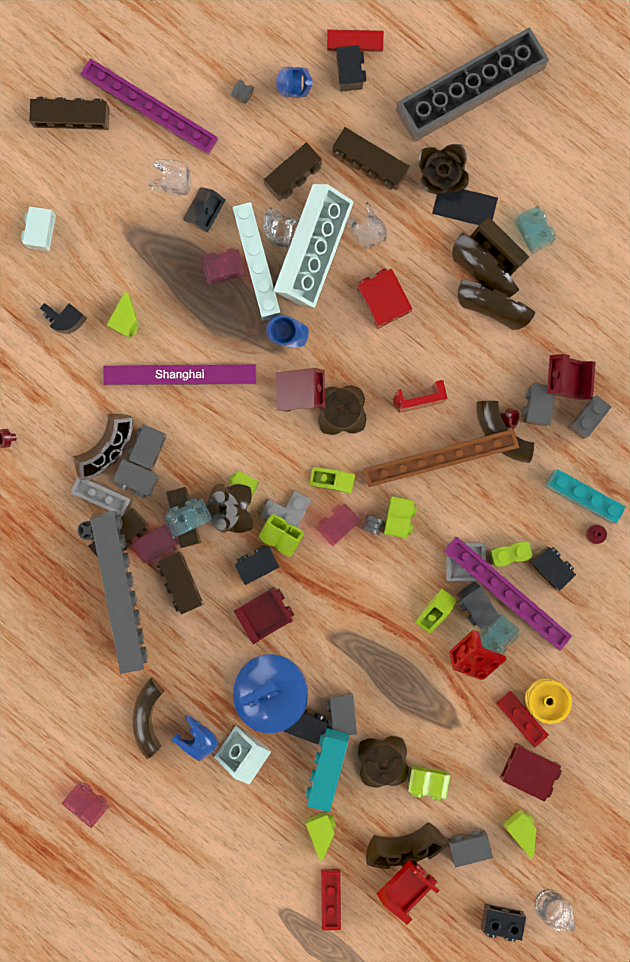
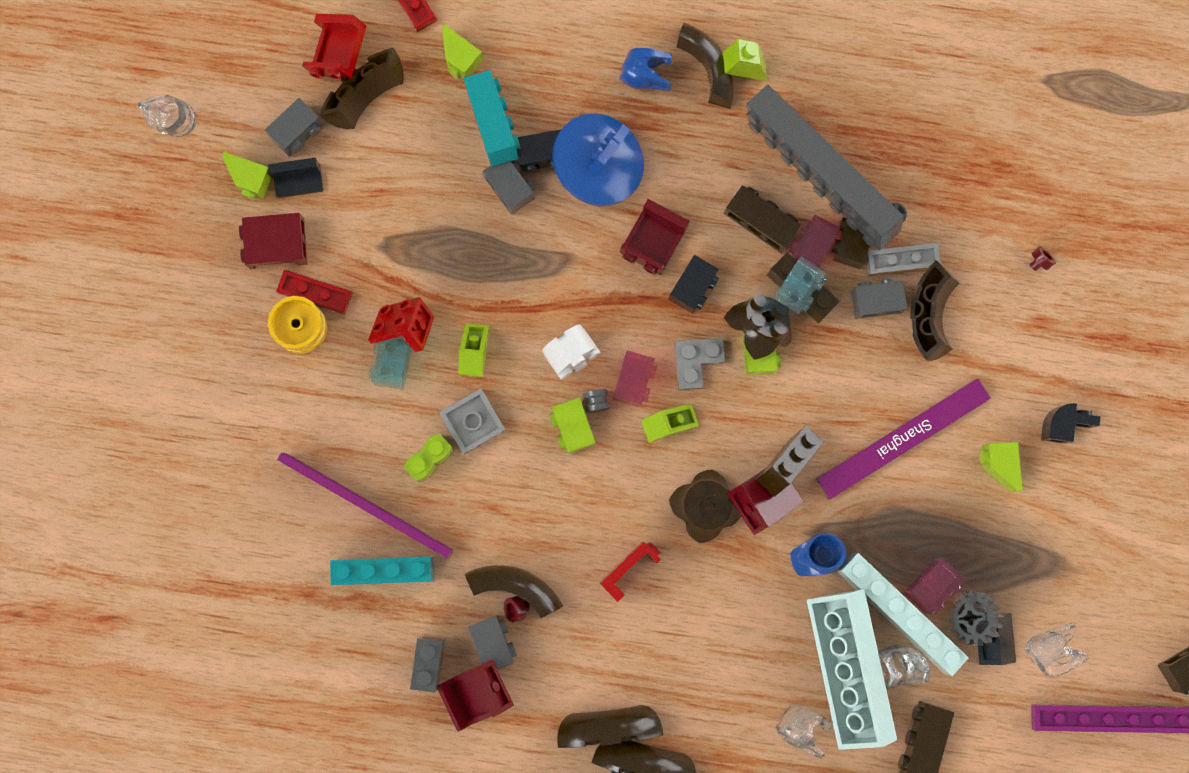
camera: 140 degrees right, 5 degrees down
light aqua brick [21,206,56,252] -> none
dark grey brick [128,425,167,470] -> none
light aqua slope [214,726,271,784] -> none
lime brick [258,514,305,557] -> none
red panel [357,268,413,329] -> none
dark brown brick [358,736,409,788] -> none
dark orange plate [364,429,519,487] -> none
lime brick [408,766,451,801] -> none
magenta plate [443,537,572,651] -> none
black brick [456,581,500,630] -> none
black brick [481,904,526,942] -> none
black brick [529,547,576,591] -> none
dark red tile [586,525,607,544] -> none
none -> black panel [268,157,324,198]
none -> magenta tile [277,452,453,558]
none -> white brick [542,324,601,380]
none -> lime slope [723,39,767,81]
none -> brick [757,425,823,497]
none -> dark grey gear [949,591,1004,646]

